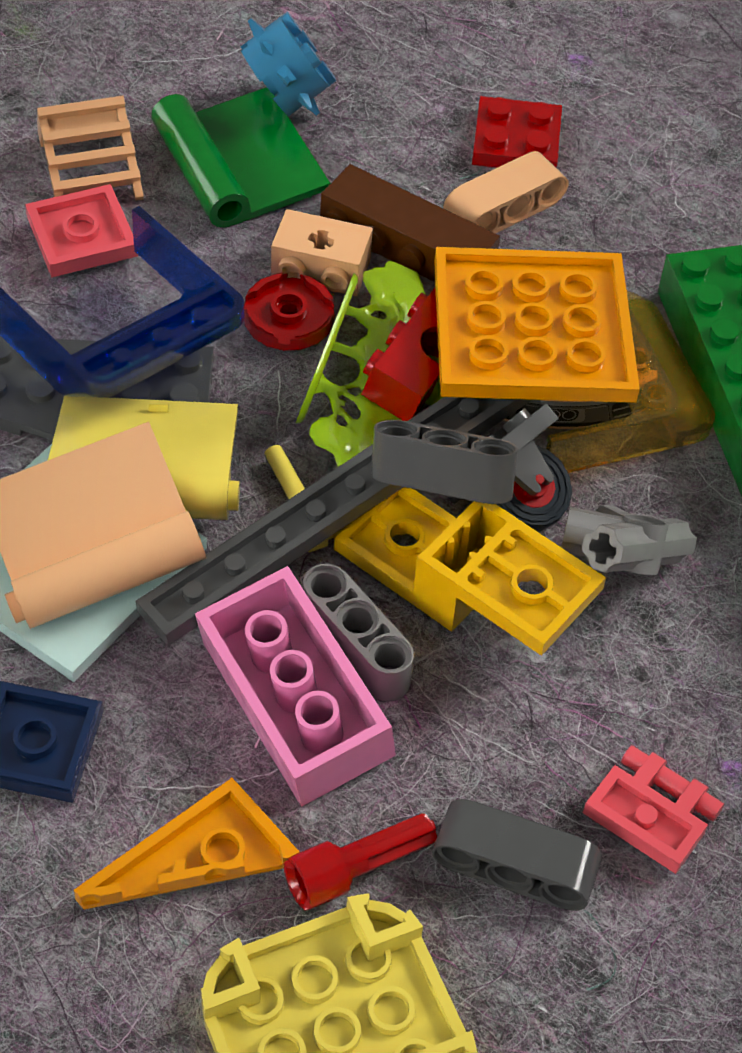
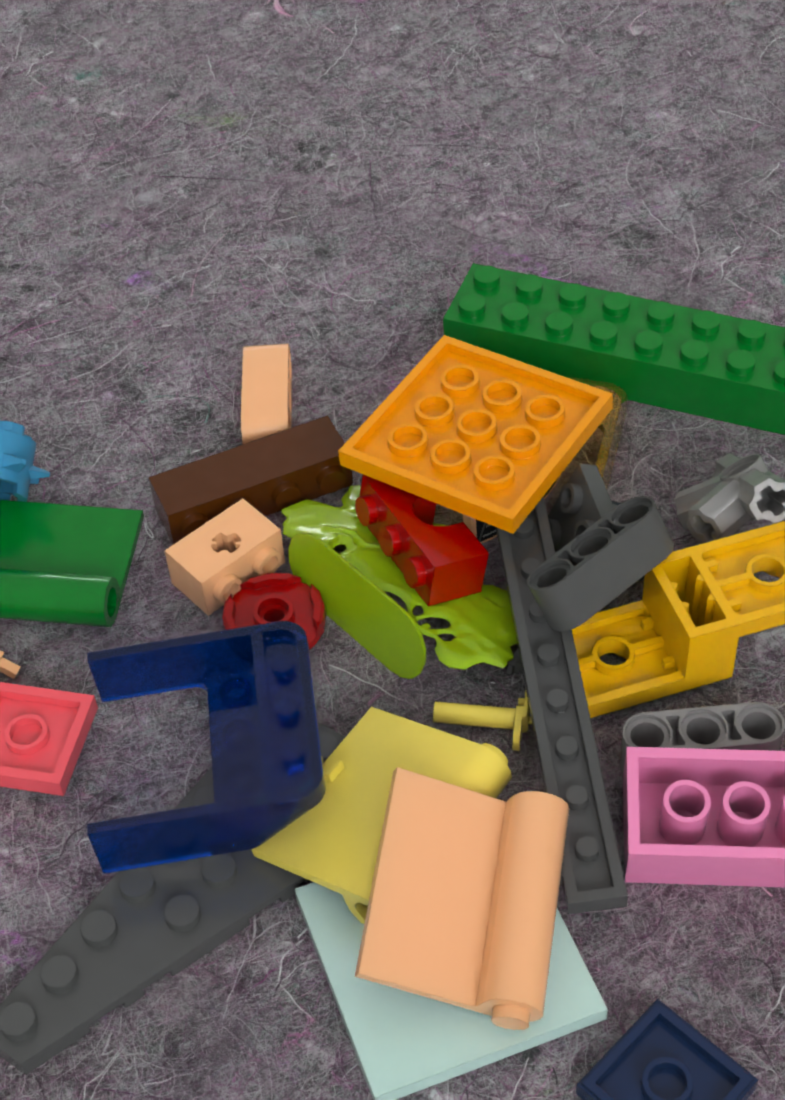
camera: 50 degrees left, 5 degrees down
red plate [472,96,562,168] -> none

